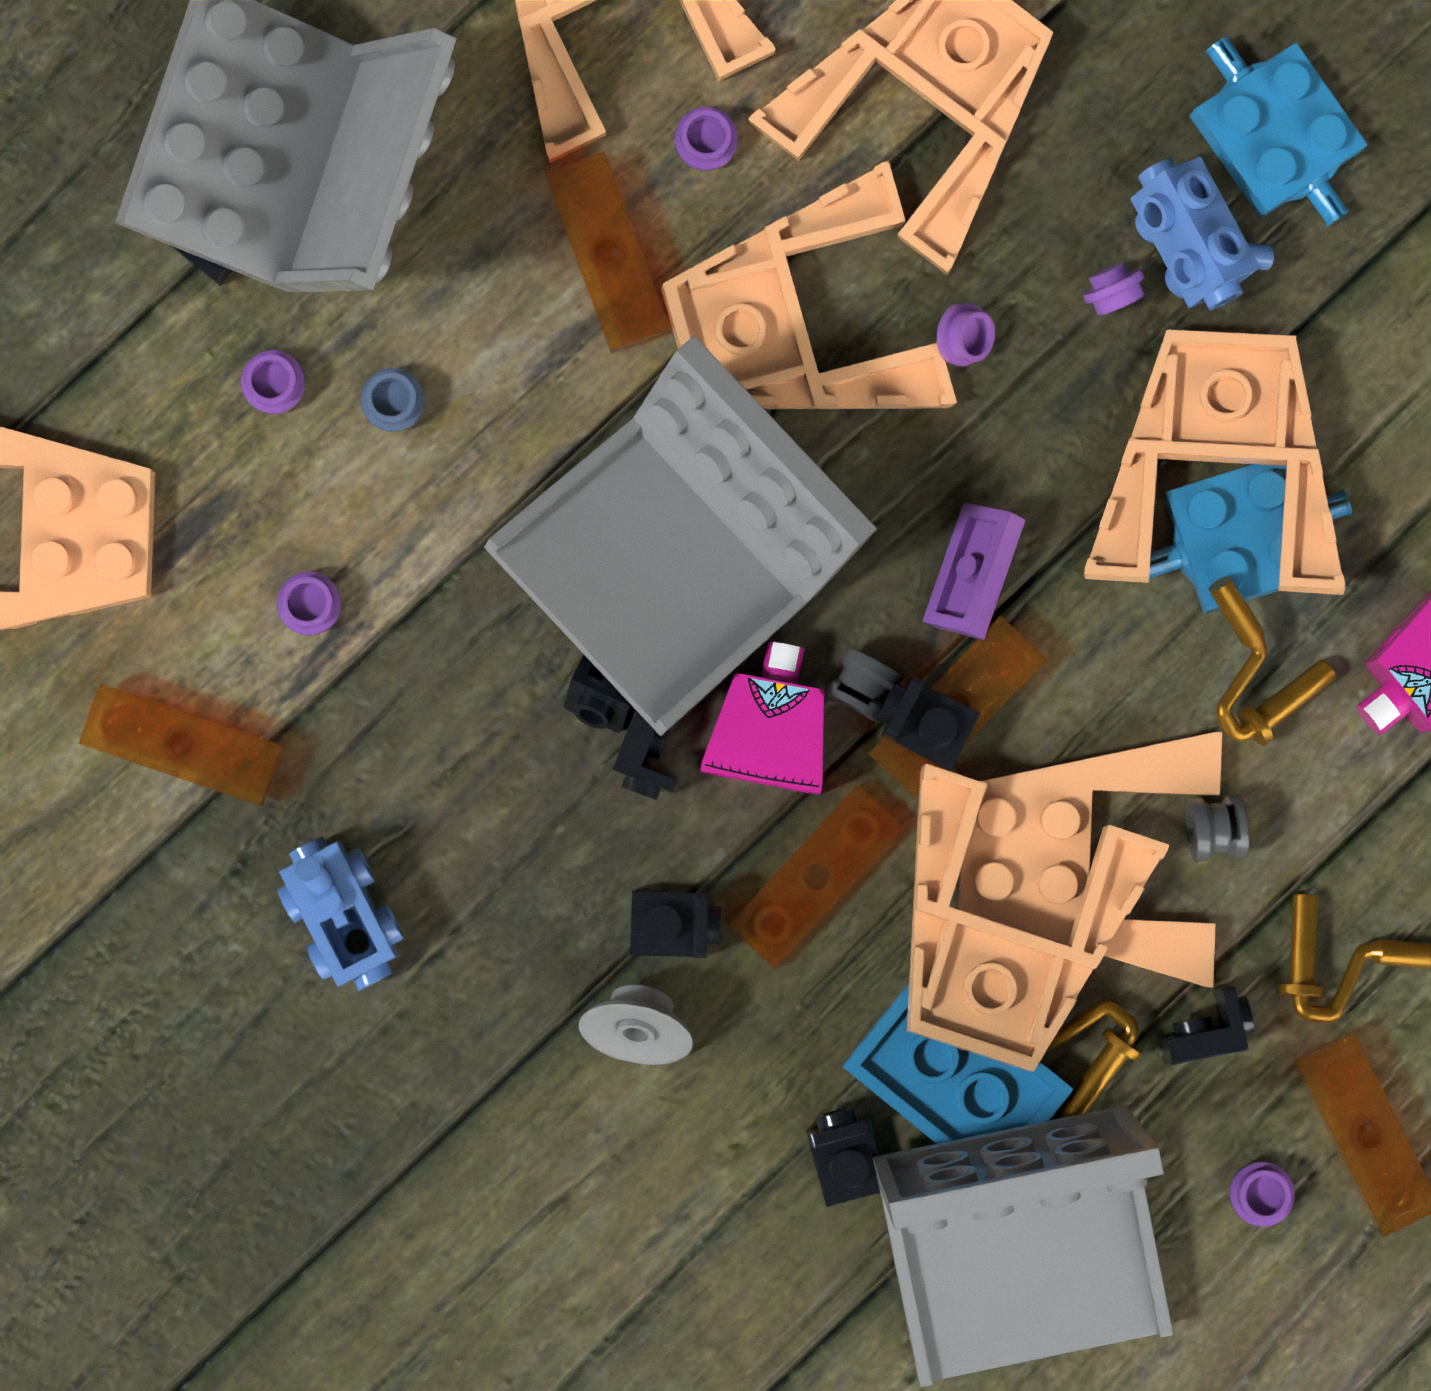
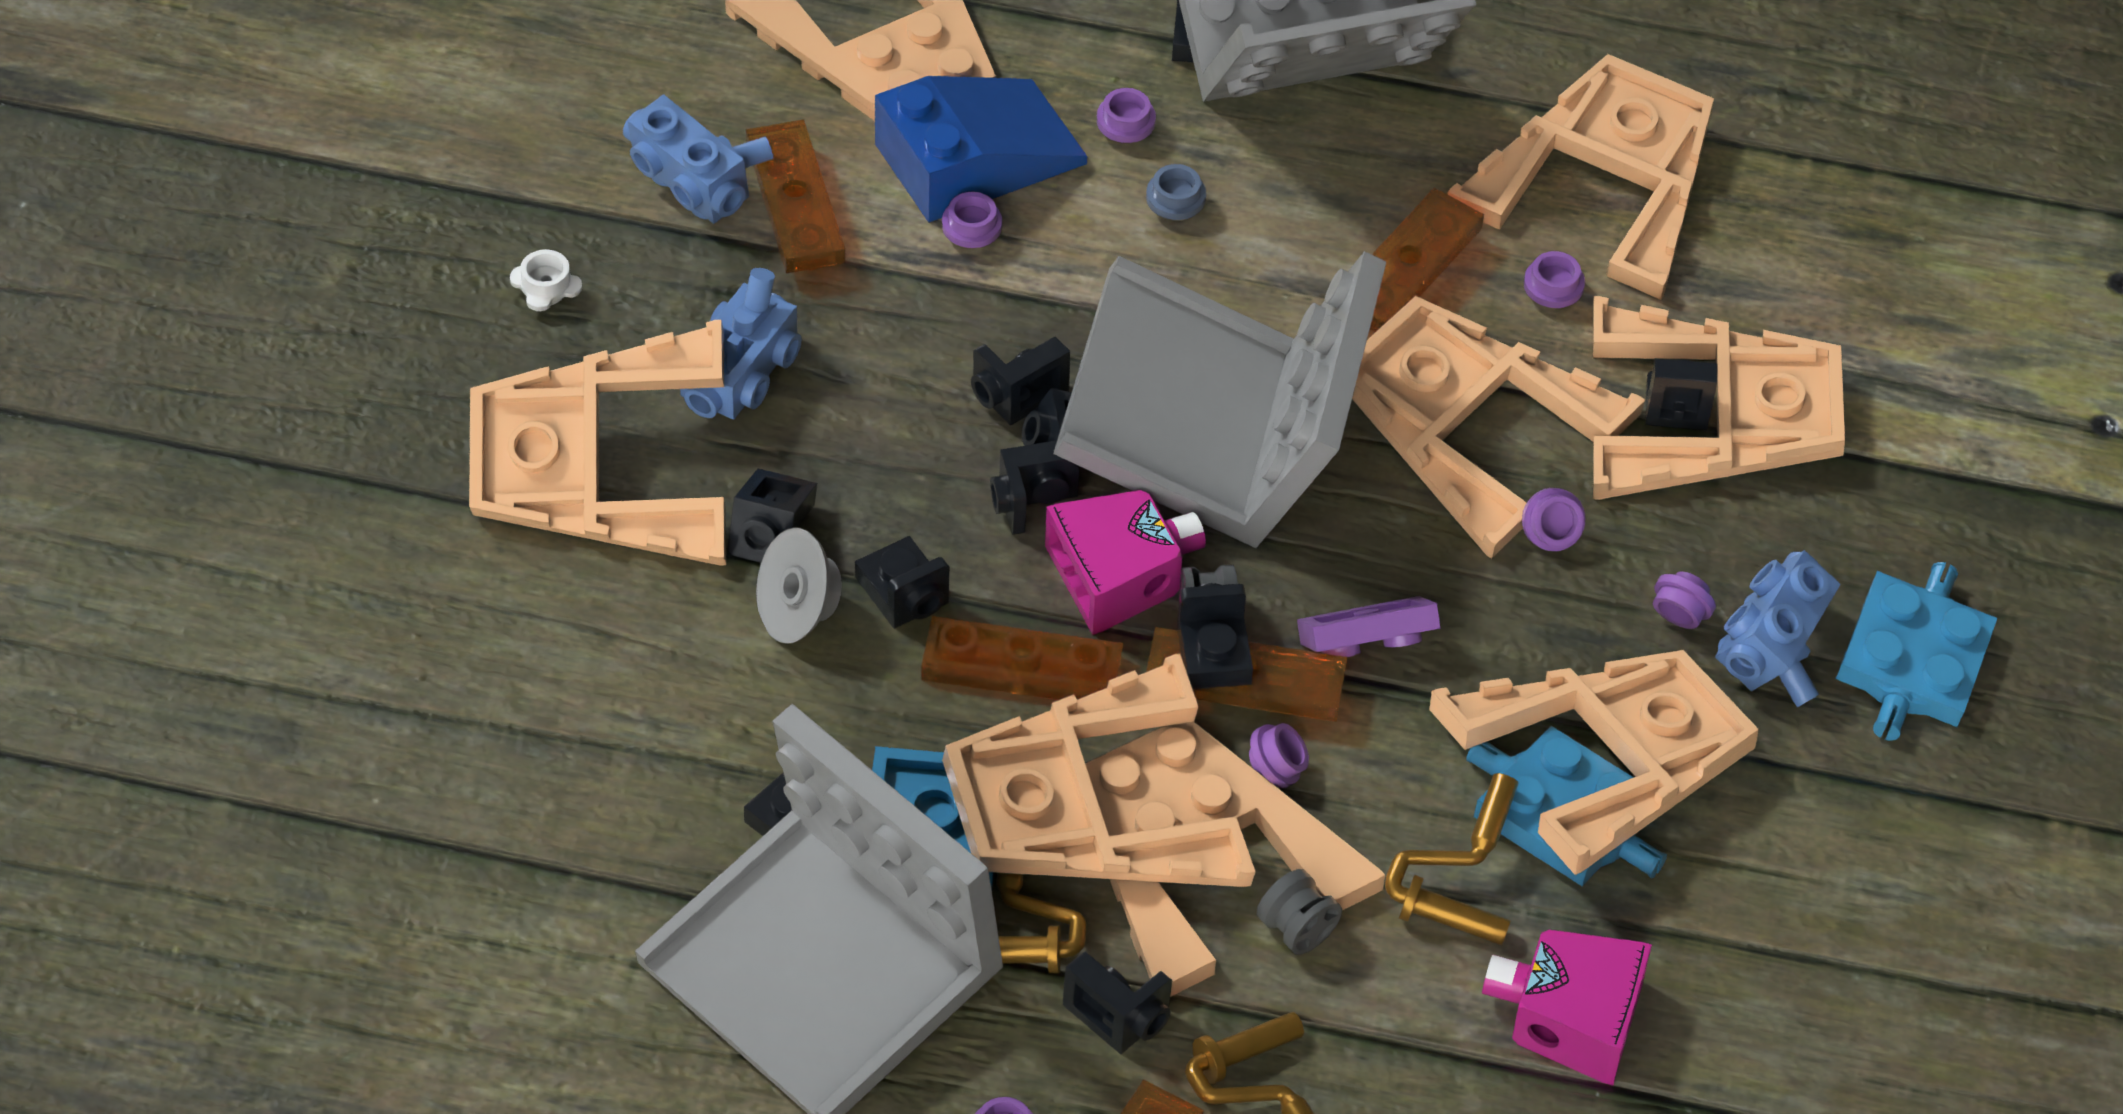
camera: 55 degrees right, 35 degrees down
none -> light nougat wing [469,320,726,566]
none -> white plate [510,249,582,311]
none -> medium blue brick [623,94,773,224]
none -> black bracket [727,468,818,562]
none -> blue slope [875,76,1087,223]
none -> black bracket [971,337,1070,426]
none -> medium lavender plate [1249,723,1309,788]
none -> black bracket [1645,358,1718,430]

